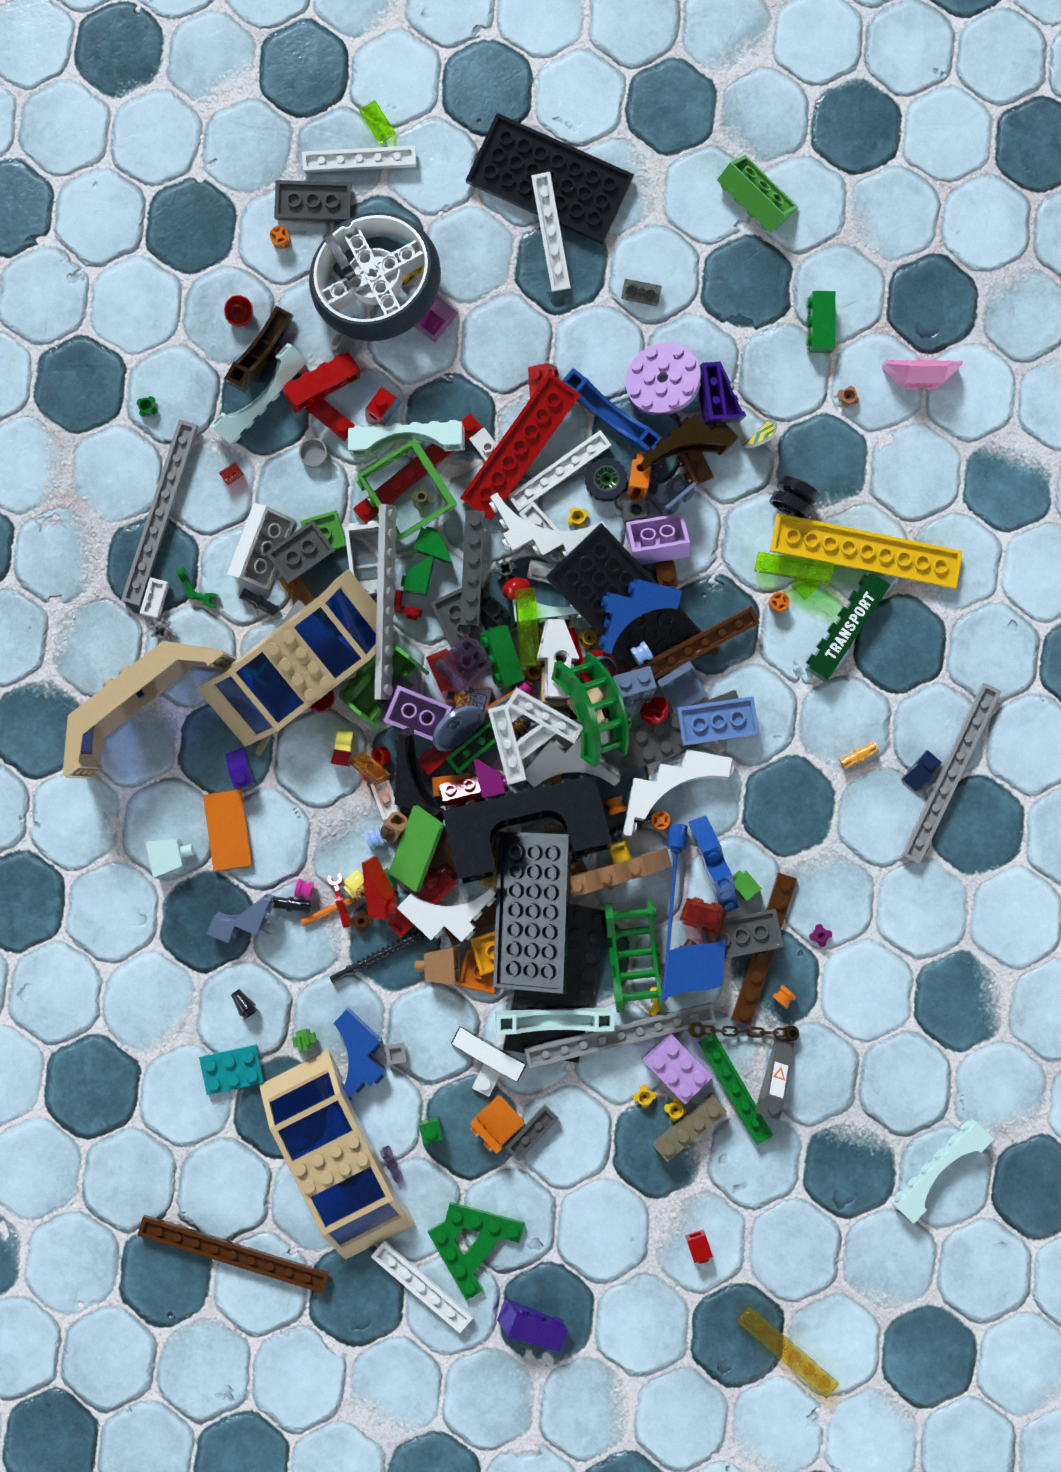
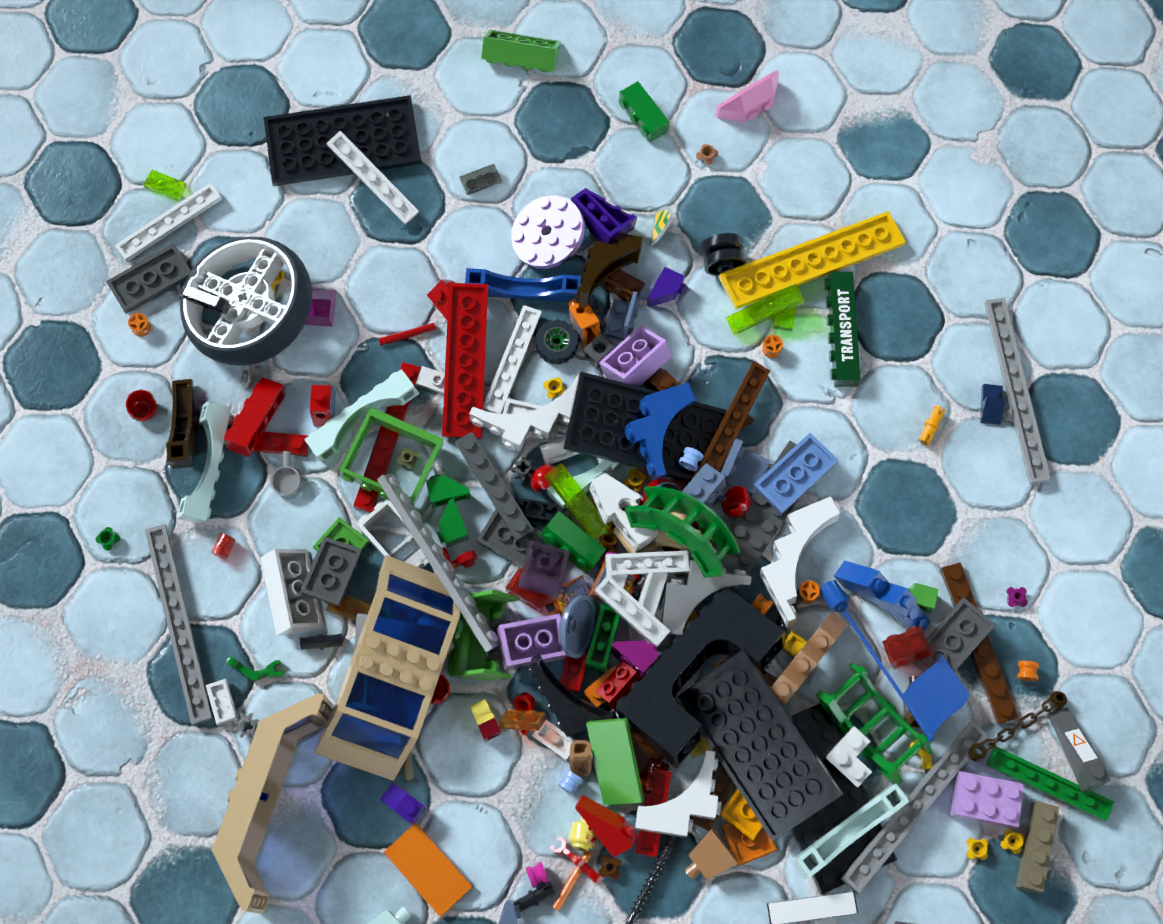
camera: 35 degrees left, 15 degrees down
none -> red bar [378,323,436,346]
none -> dark purple slope [647,267,686,307]
none -> white plate [825,726,872,787]

